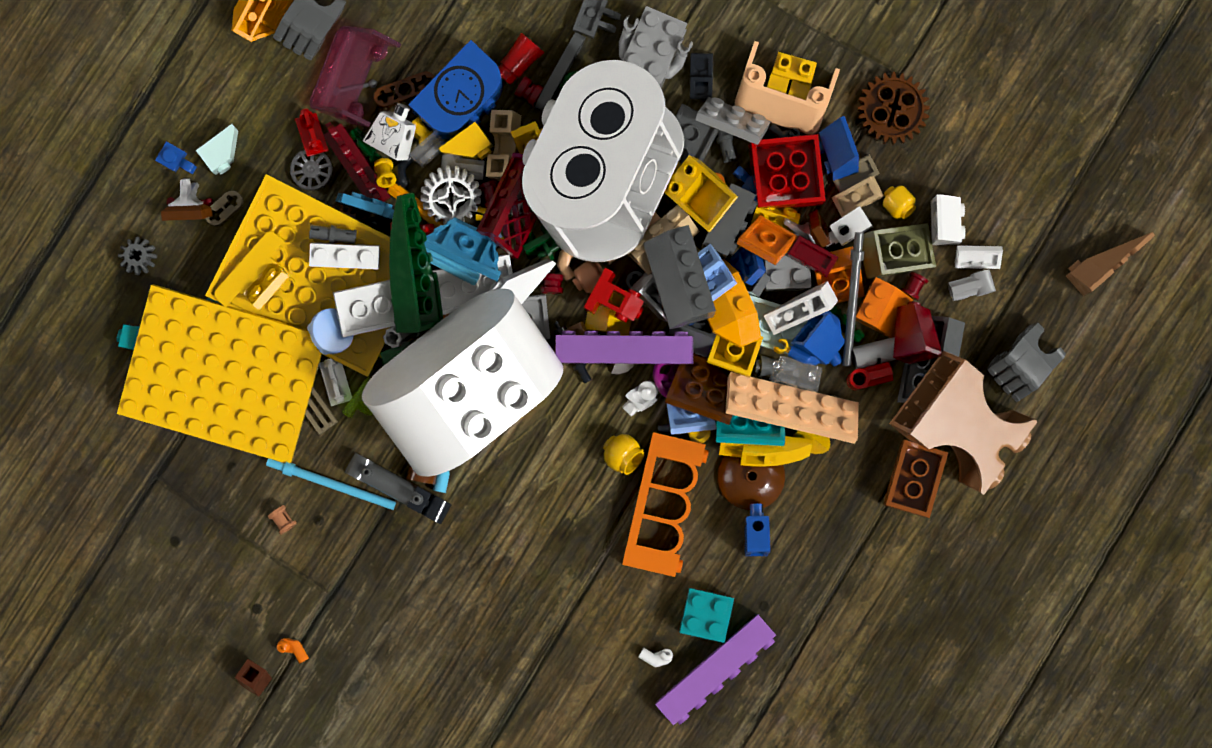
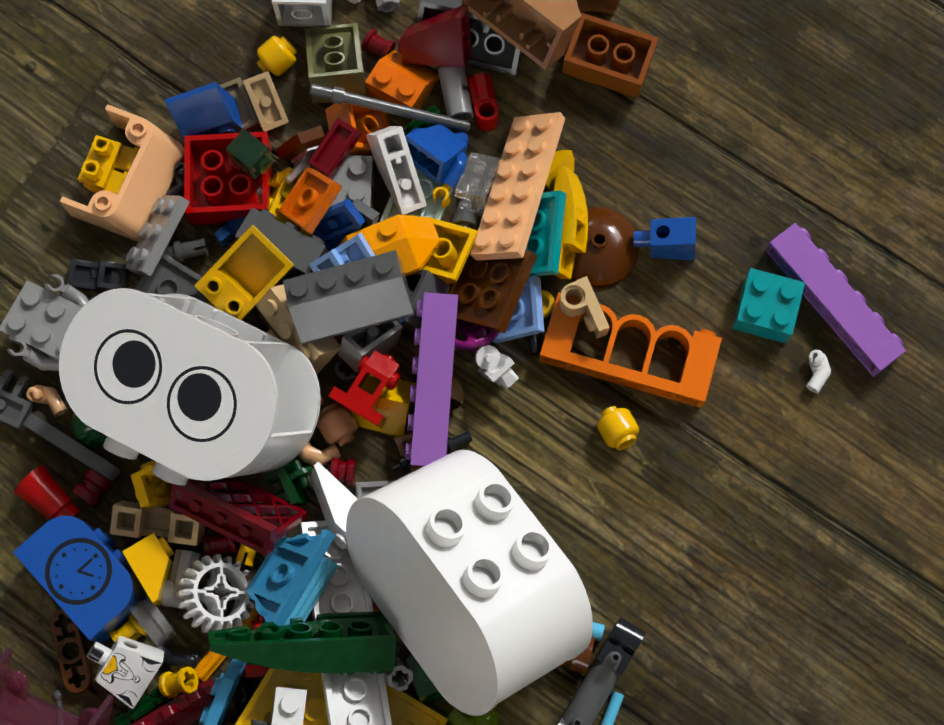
camera: 90 degrees left, 10 degrees down
yellow piece [603,434,644,475] -> none
white torso [826,206,873,249] -> none
reddish brown gear [857,72,930,145] -> none
none -> light nougat arm [26,385,67,417]
none -> clear green brick [226,129,273,179]
none -> tan plate [559,276,610,338]
none -> yellow head [597,406,639,450]

